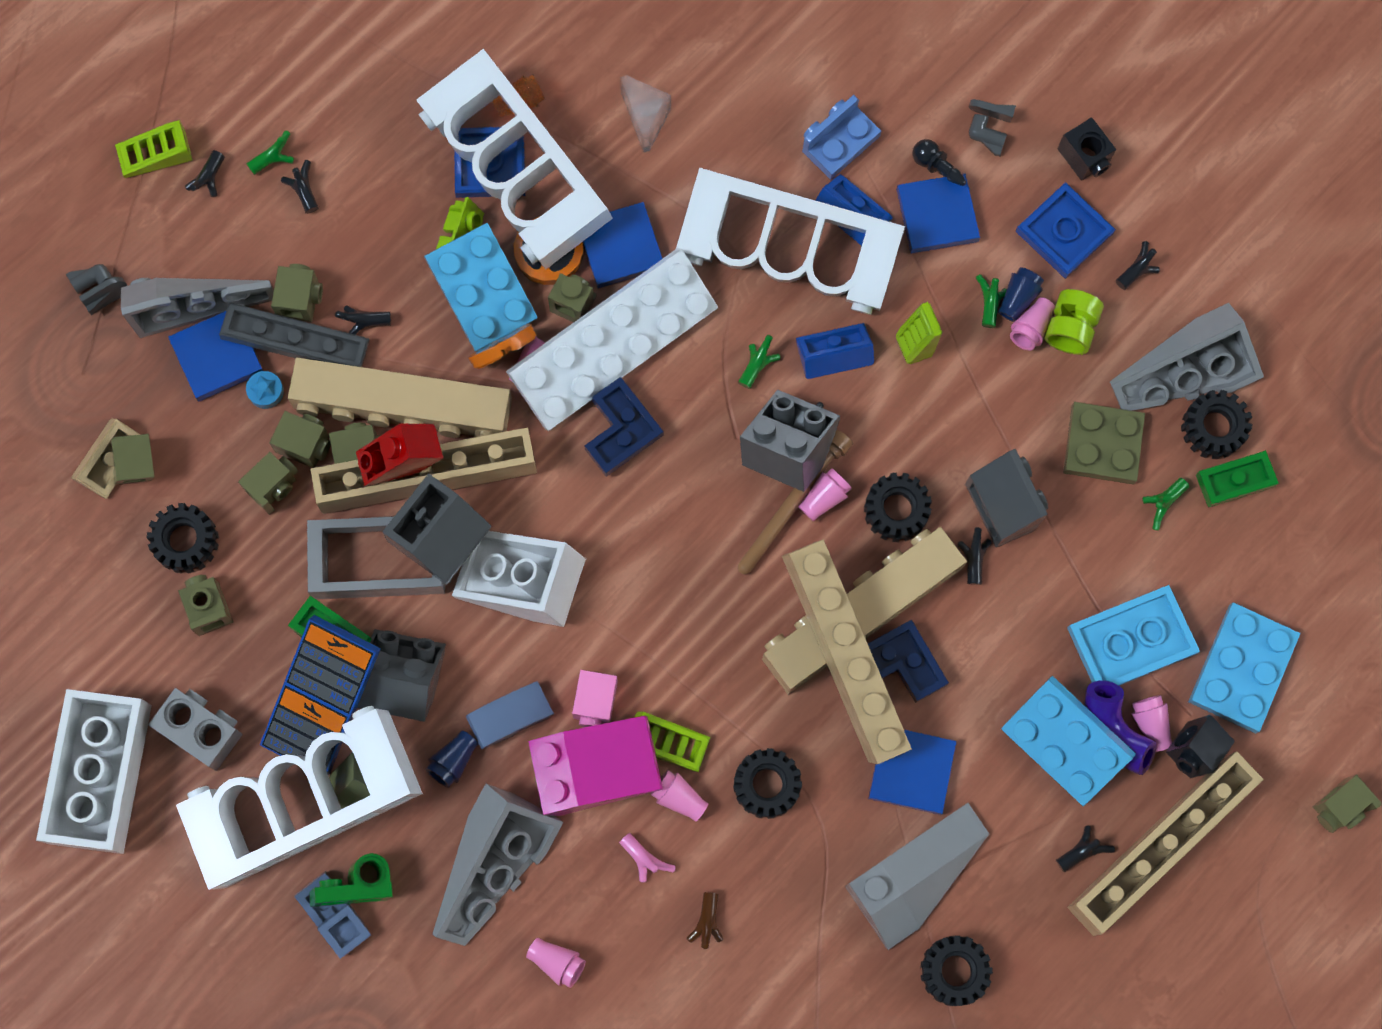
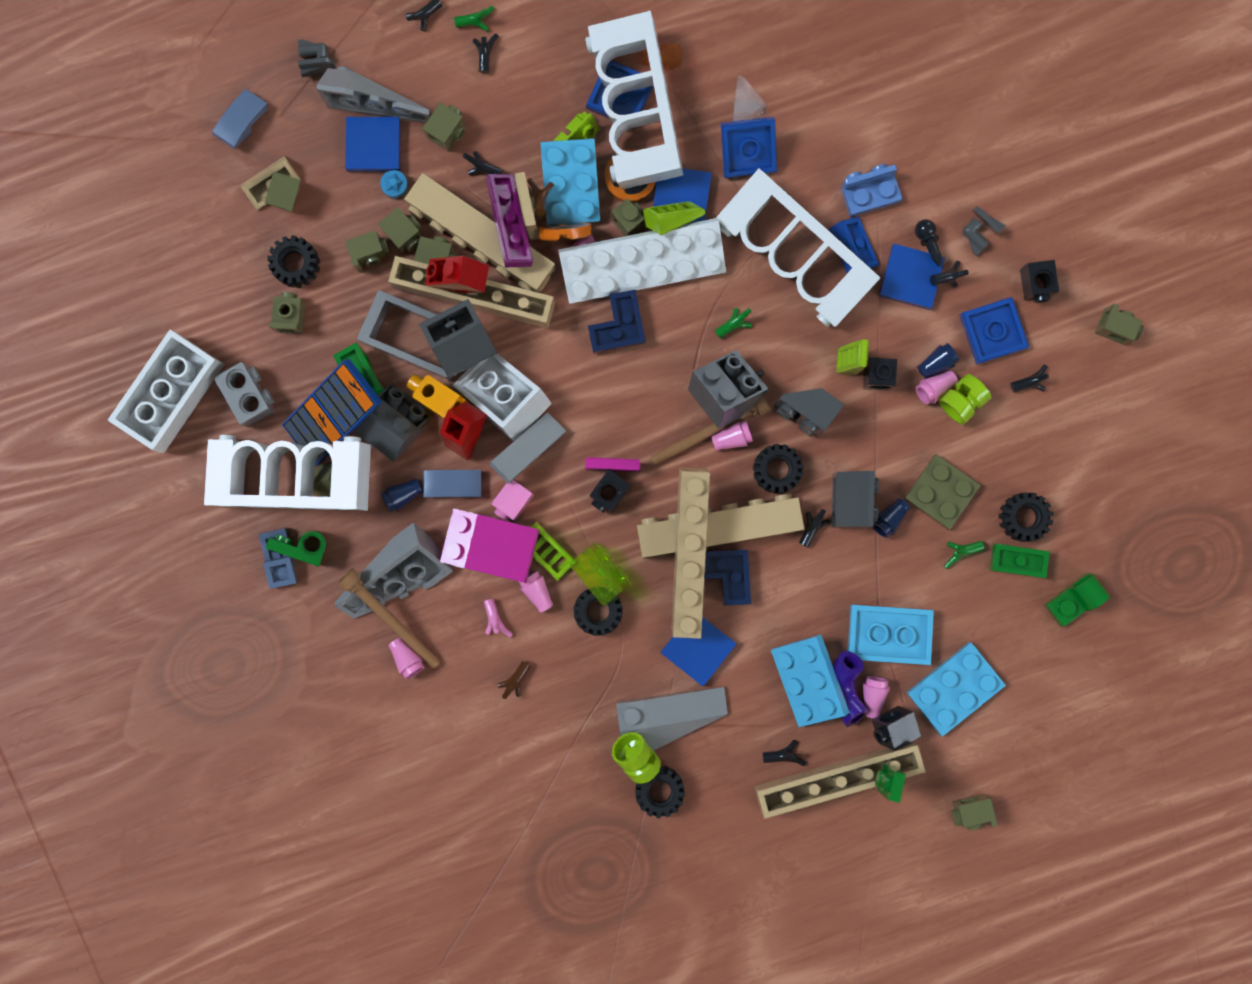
camera: 30 degrees right, 10 degrees up
dark grey tile [219,303,369,367] -> none
blue slope [796,323,874,379] -> none
green bar [976,274,1007,328] -> none
light grey wedge [1110,303,1264,411] -> none
none -> sand blue slope [212,89,268,149]
none -> medium nougat piece [337,568,440,668]
none -> light orange torso [407,374,468,419]
none -> red slope [439,401,487,461]
none -> magenta tile [486,174,533,268]
none -> light grey tile [489,412,566,484]
none -> tan plate [514,172,539,240]
none -> reddish brown bar [527,178,554,216]
none -> clear neon green bracket [570,543,630,605]
none -> dark pink tile [585,457,640,472]
none -> black brick [589,469,631,513]
none -> lime wheel [612,732,661,784]
none -> lime slope [643,201,705,236]
none -> blue tile [720,117,777,178]
none -> dark grey slope [774,388,844,437]
none -> black brick [863,357,897,391]
none -> dark blue cone [872,498,910,538]
none -> green plate [875,764,906,803]
none -> black bar [930,261,969,288]
none -> green plate [1044,573,1110,627]
none -> olive brick [1095,304,1144,346]

